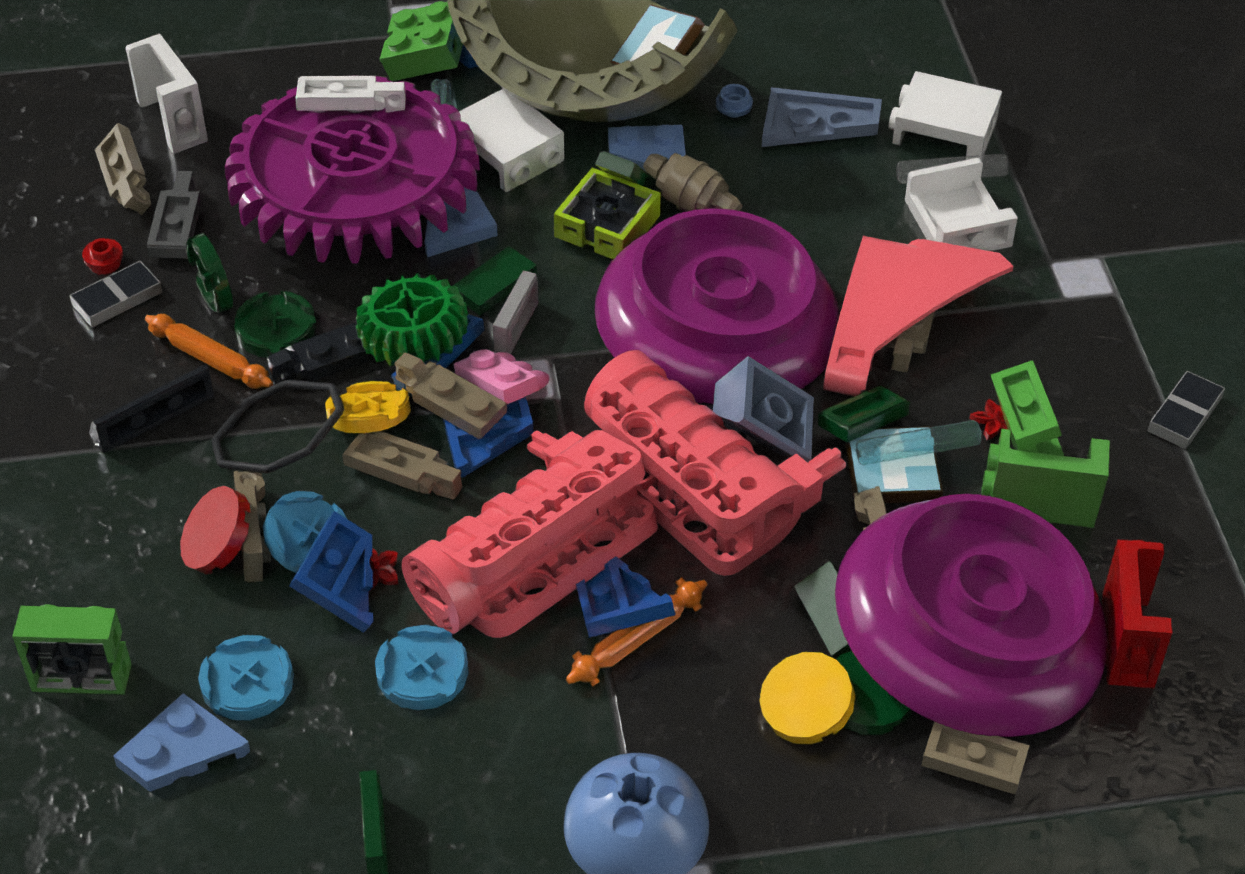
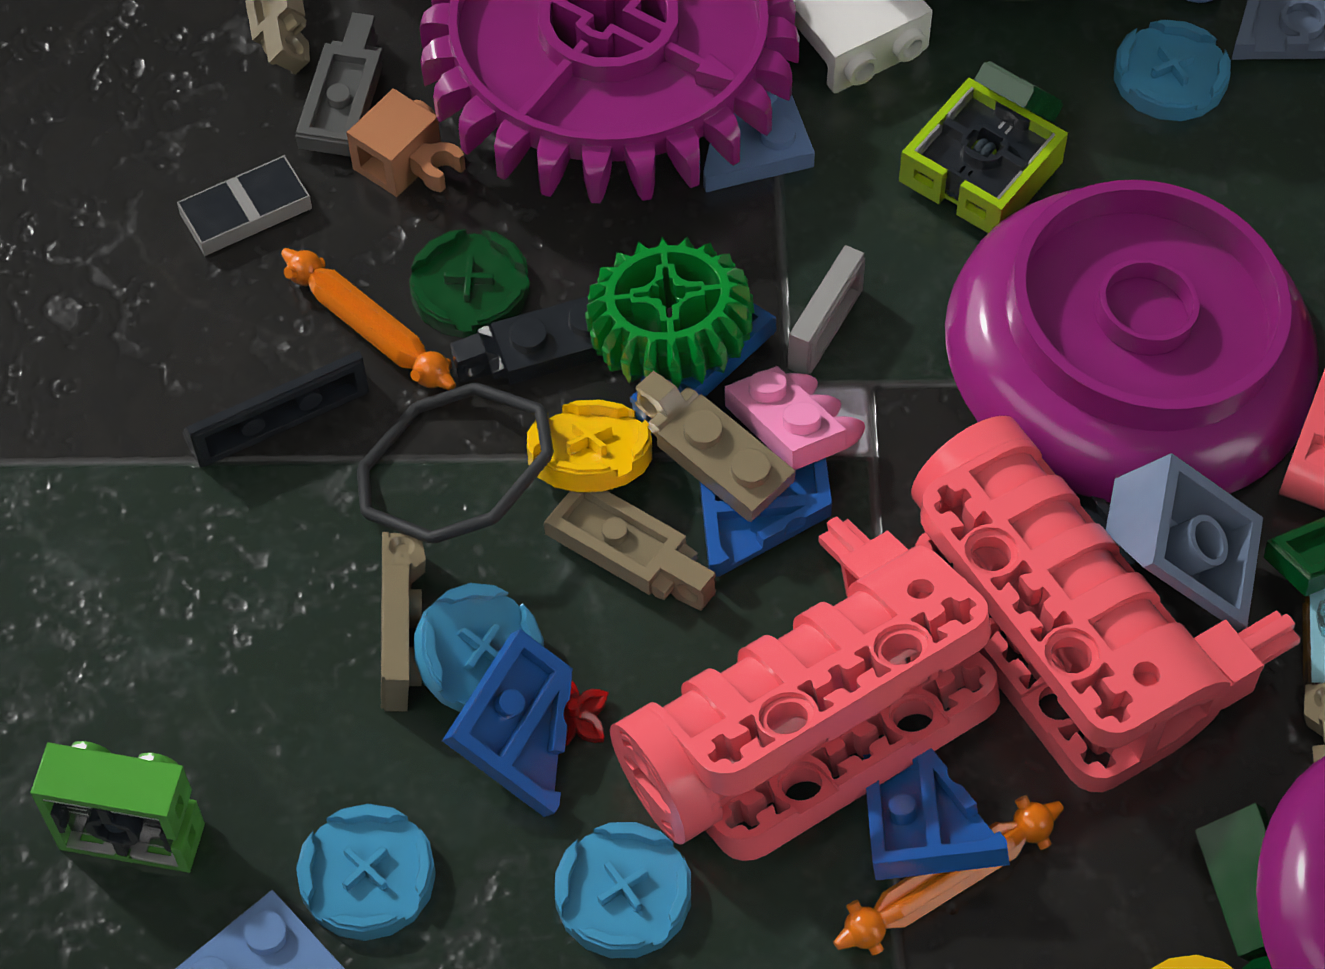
camera: 10 degrees right, 10 degrees up
red plate [82,238,123,274] -> none
tile [180,486,250,575] -> none
dark green tile [186,233,233,313] -> none
dark green tile [453,246,537,316] -> none
medium blue wing [608,125,686,173] -> none
dark tan piece [643,153,742,212] -> none
none -> nougat brick [346,88,466,197]
none -> dark azure tile [1114,20,1231,121]

